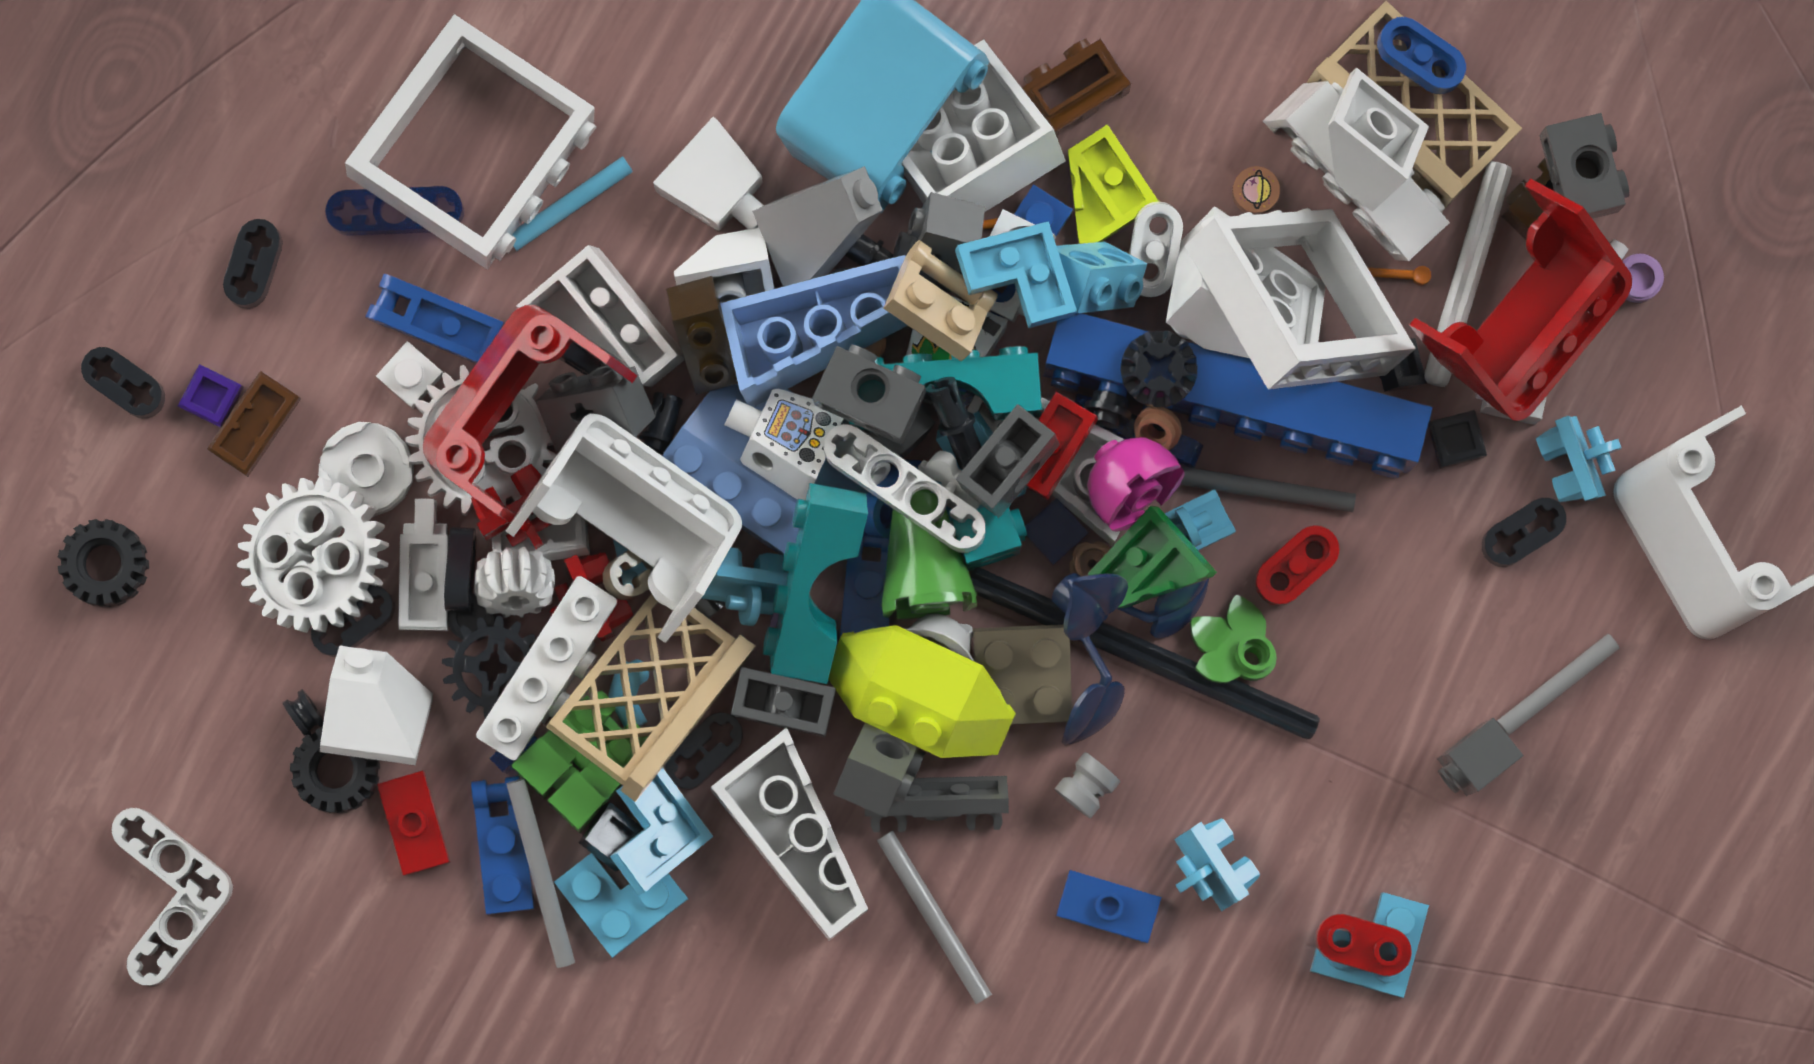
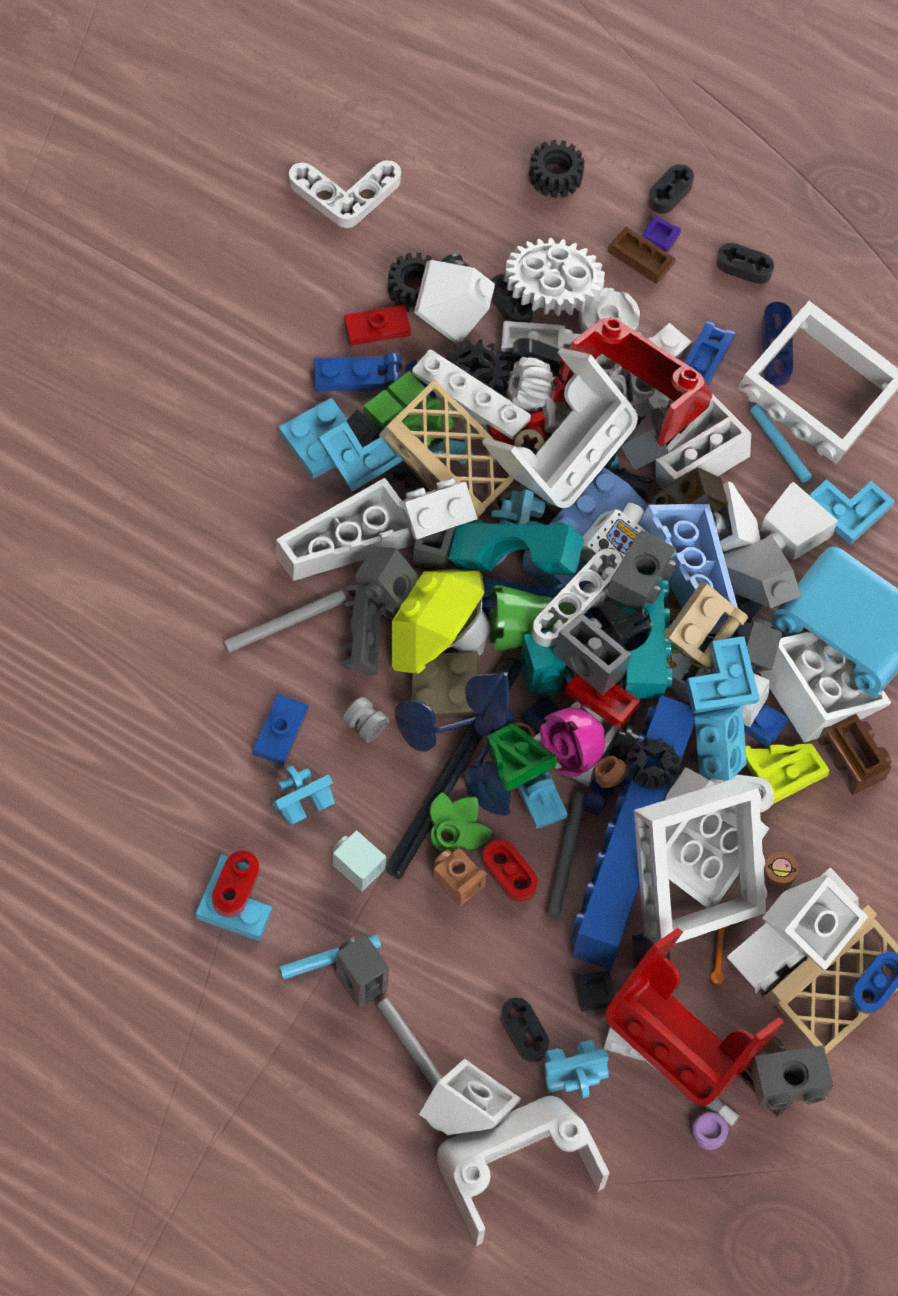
camera: 90 degrees right, 20 degrees down
light grey bar [506,779,575,968] -> none
white axle [1424,161,1512,387] -> none
none -> medium azure bar [279,935,381,980]
none -> light aqua brick [333,830,386,892]
none -> white bracket [399,478,477,539]
none -> white slope [419,1059,521,1135]
none -> nougat brick [433,848,487,907]
none -> medium azure plate [809,479,895,545]

